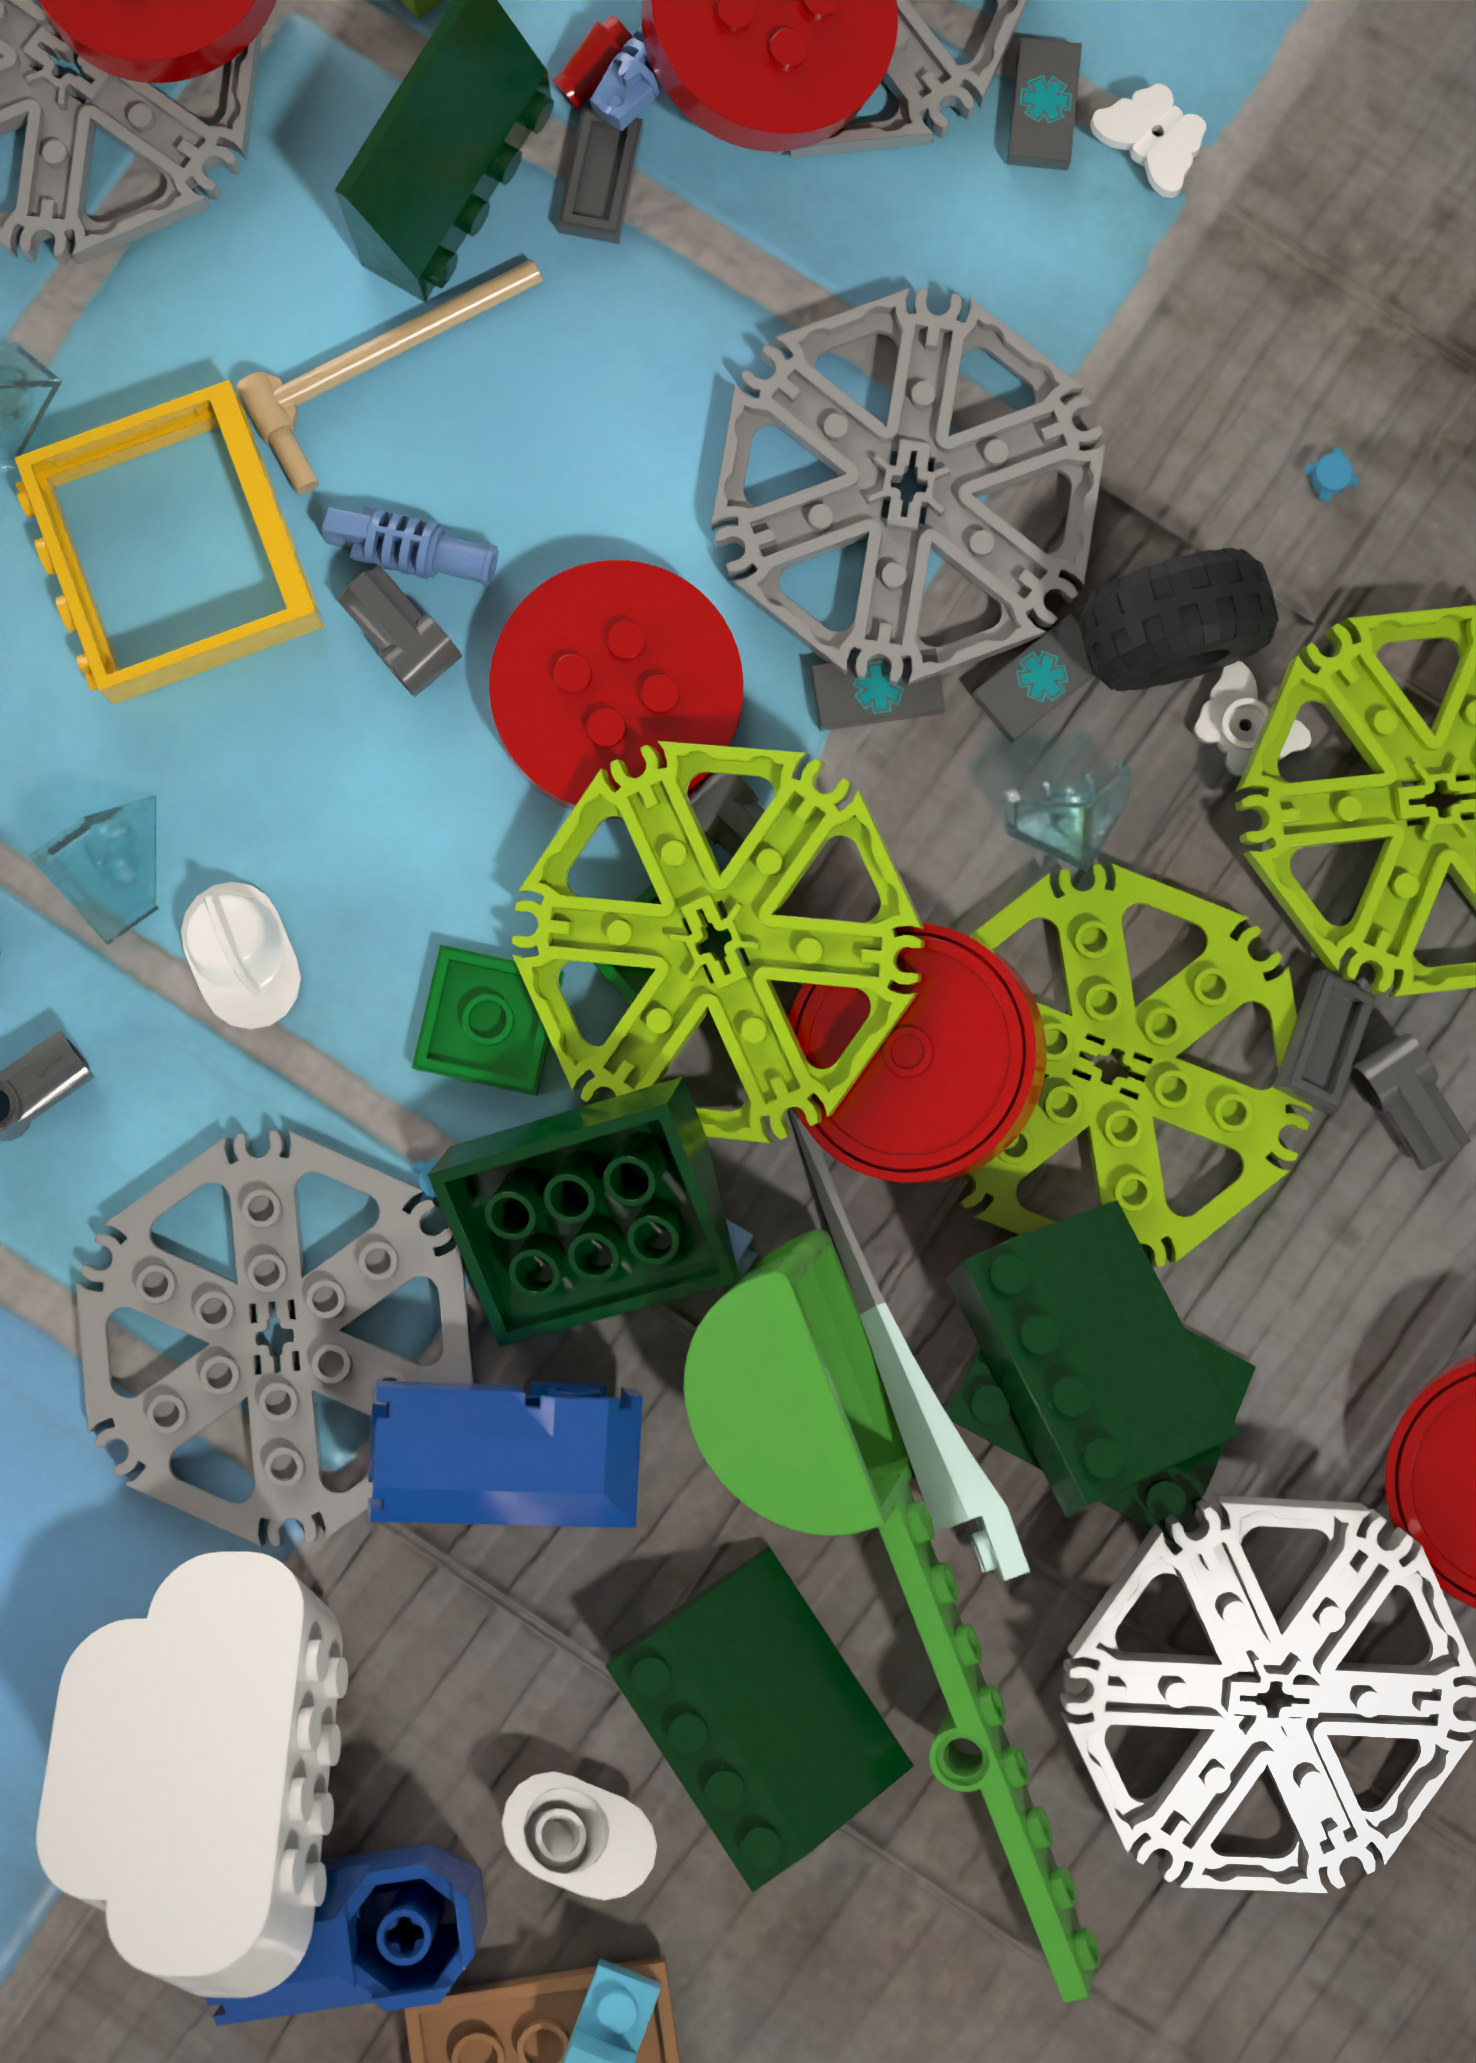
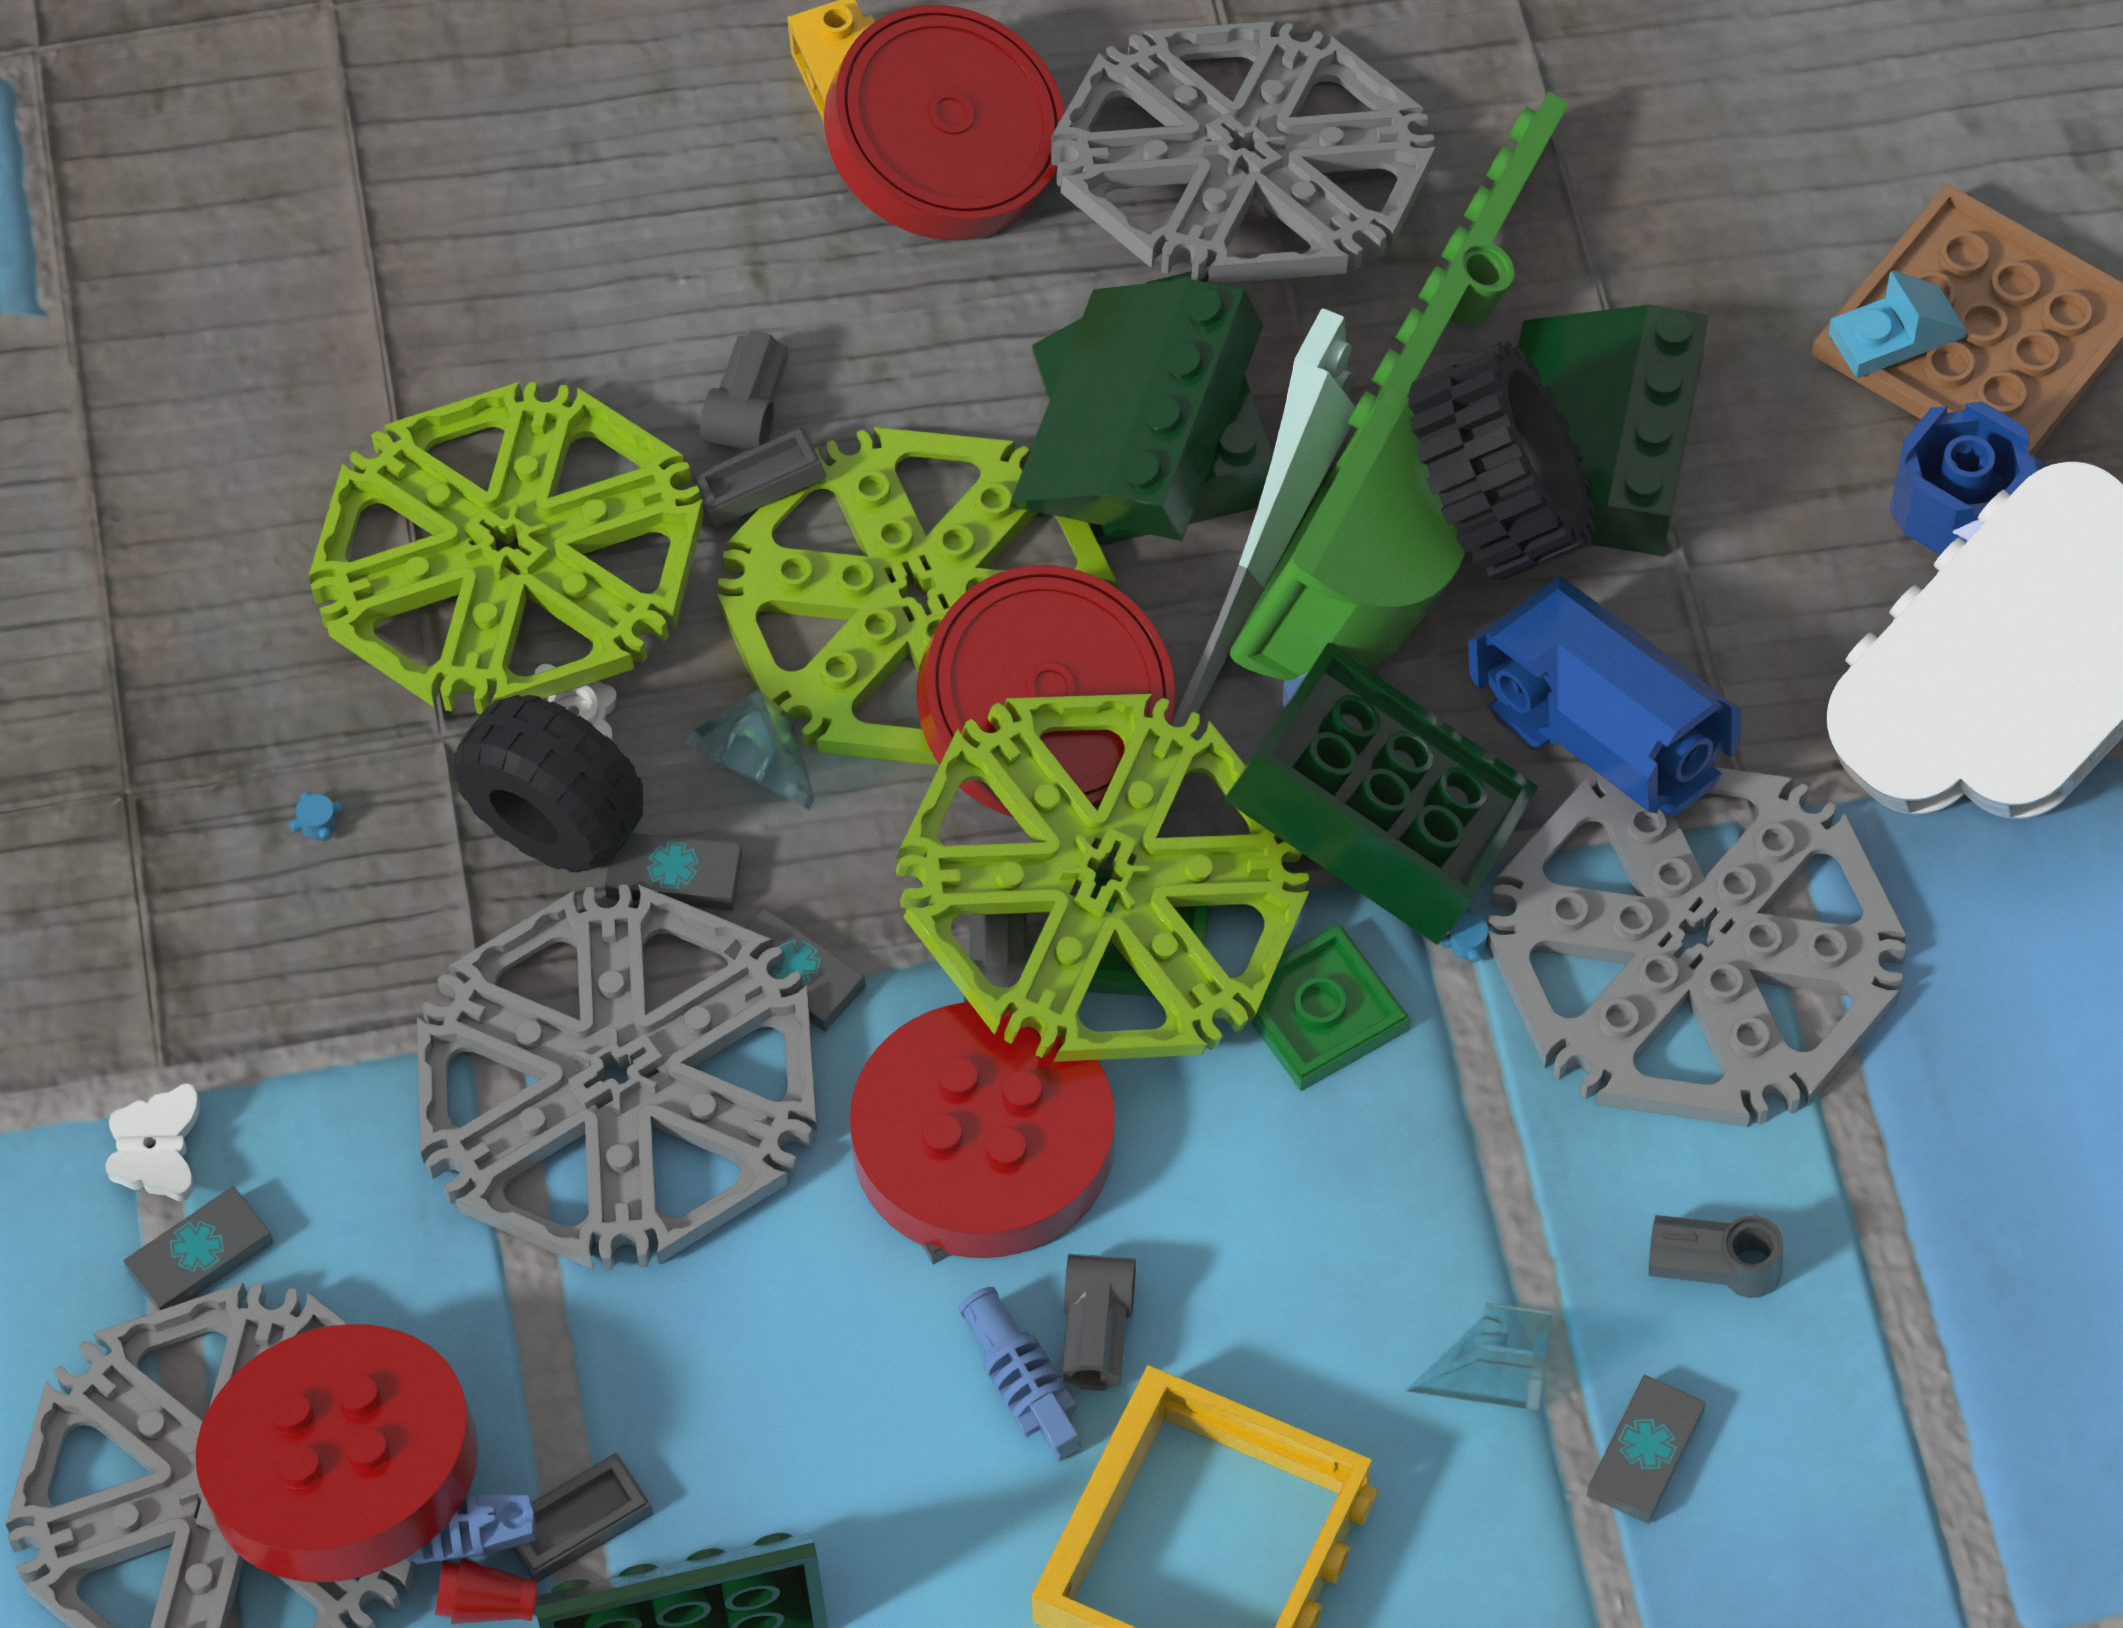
camera: 130 degrees left, 25 degrees down
white piece [181,882,301,1030] -> none
tan bar [236,259,543,495] -> none
white piece [501,1771,657,1901] -> none
none -> black tyre [1408,341,1596,581]

